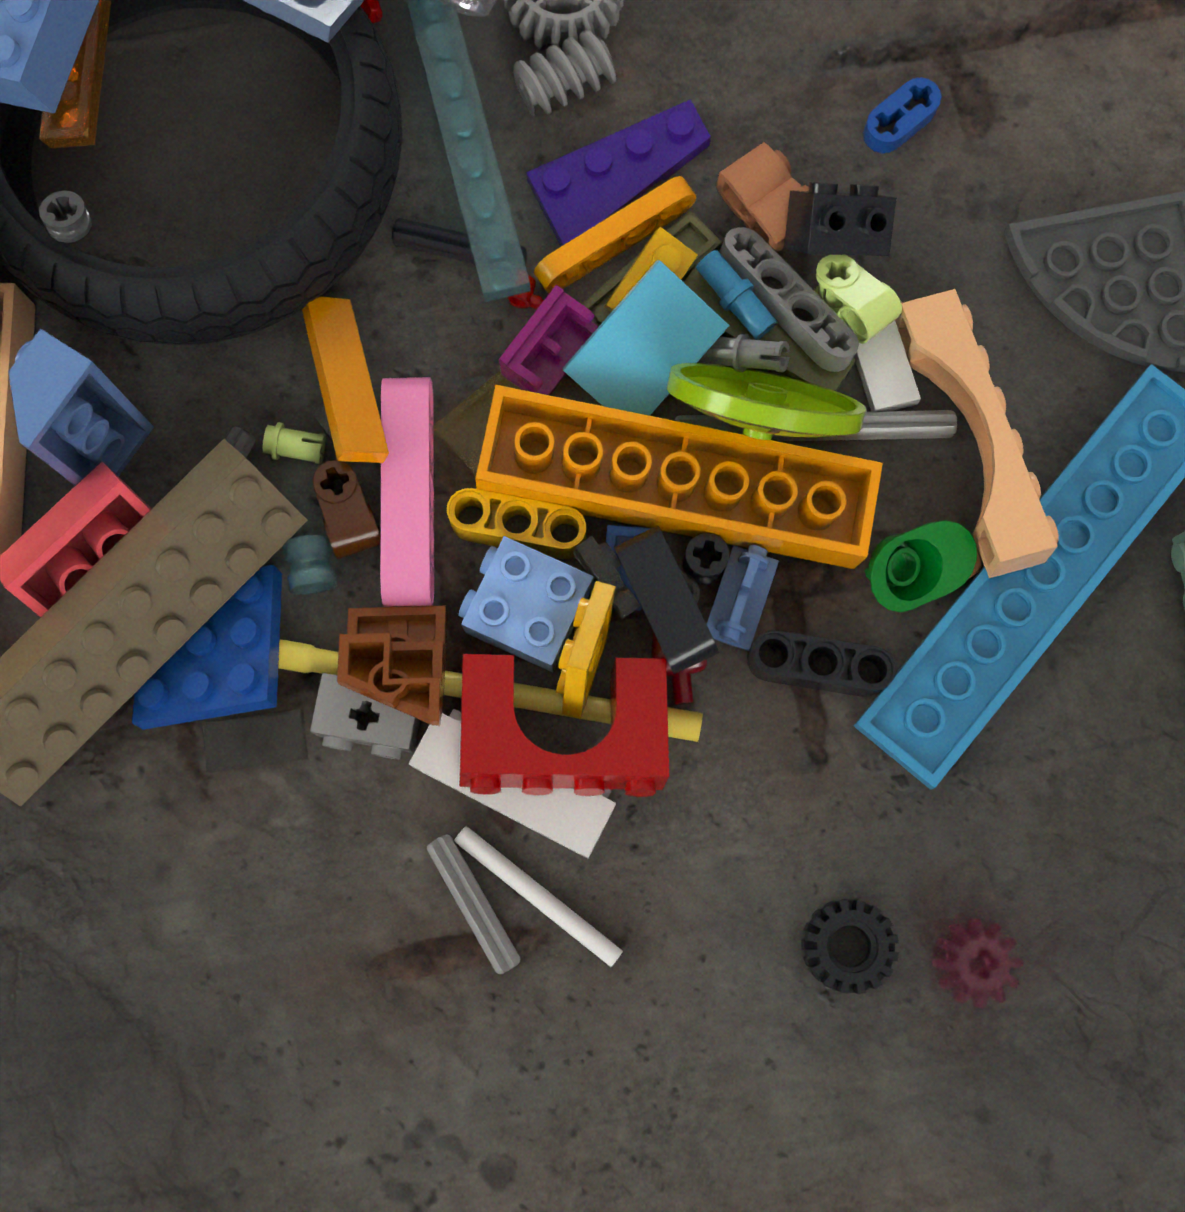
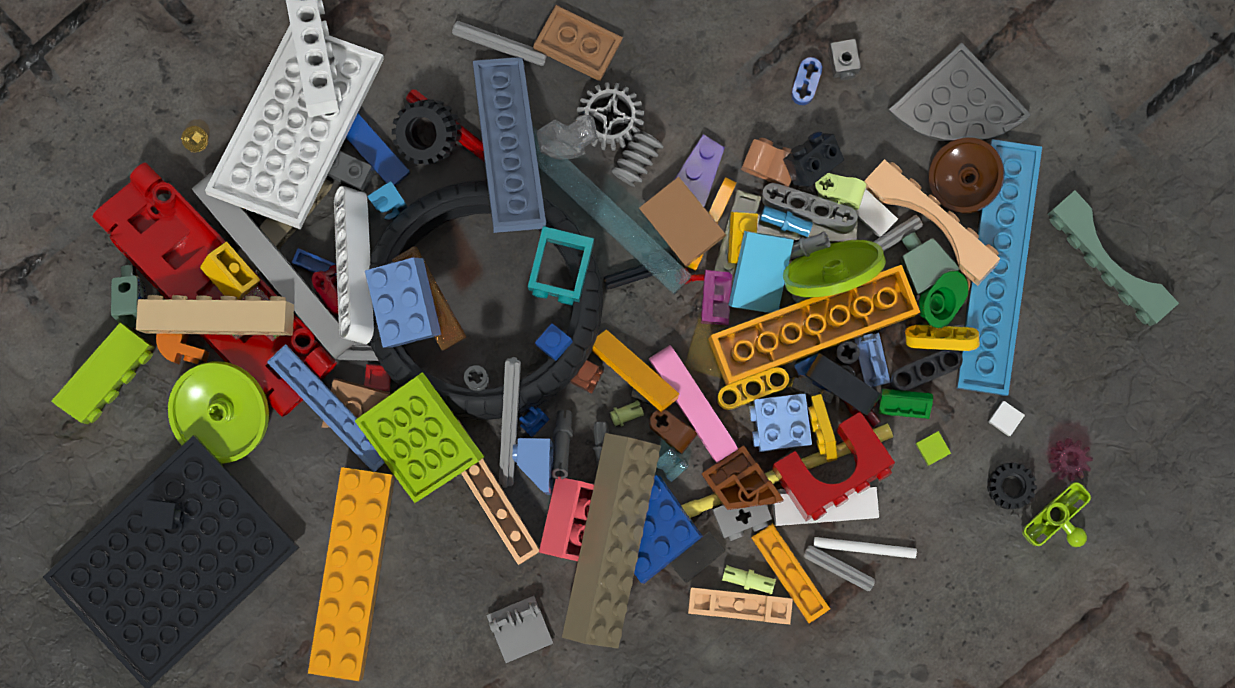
camera: 30 degrees left, 5 degrees up
none -> light grey axle [499,357,521,488]
none -> blue plate [519,407,550,437]
none -> teal window [528,226,594,305]
none -> blue plate [535,324,573,361]
none -> dark grey pin [551,409,573,479]
none -> copper brick [570,360,603,394]
none -> medium nougat tile [639,177,726,267]
none -> light nougat slope [688,587,793,625]
none -> yellowish green pin [722,565,776,595]
none -> light orange tile [751,523,830,623]
none -> brick [828,39,861,80]
none -> green plate [878,389,933,419]
none -> sand green torso [900,232,959,297]
none -> yellow beam [905,325,980,351]
none -> lime tile [915,431,951,466]
none -> reddish brown dish [929,137,1005,213]
none -> white tile [988,401,1025,436]
none -> lime piece [1022,482,1091,547]

